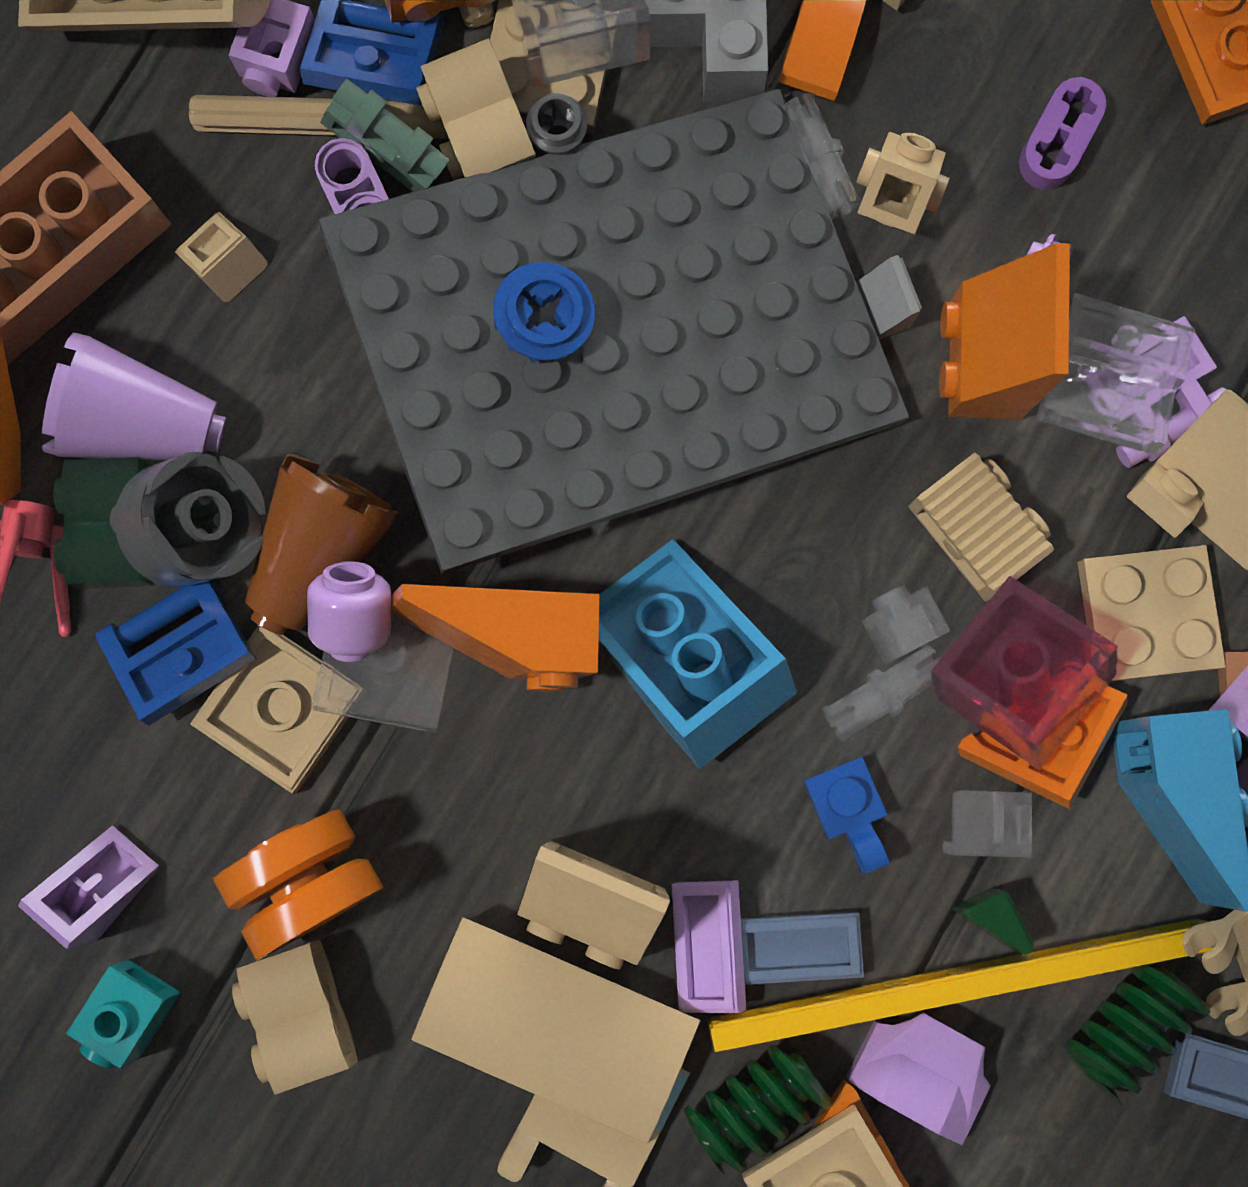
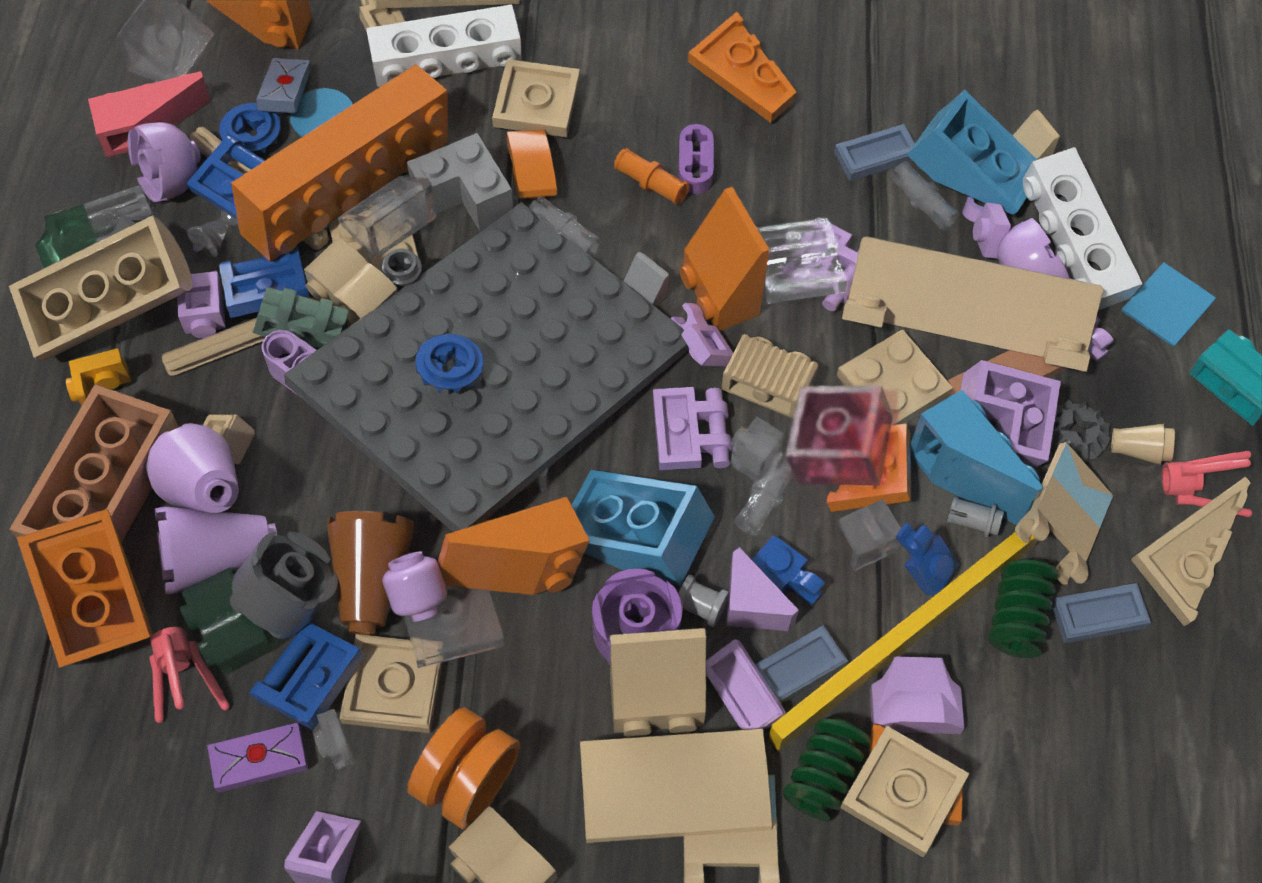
camera: 30 degrees left, 20 degrees down
tan brick [856,132,950,235] -> none
dark green slope [951,888,1034,955] -> none
none -> light orange bracket [66,348,132,406]
none -> lavender cone [146,423,239,513]
none -> medium lavender tile [207,722,308,793]
none -> clear plate [313,709,354,770]
none -> medium lavender brick [592,569,682,665]
none -> orange pin [614,148,690,205]
none -> lavender plate [653,387,732,470]
none -> lavender plate [670,303,733,367]
none -> light grey bush [678,574,729,628]
none -> lavender slope [727,547,799,631]
none -> blue plate [896,523,960,596]
none -> light grey pin [947,497,1004,537]

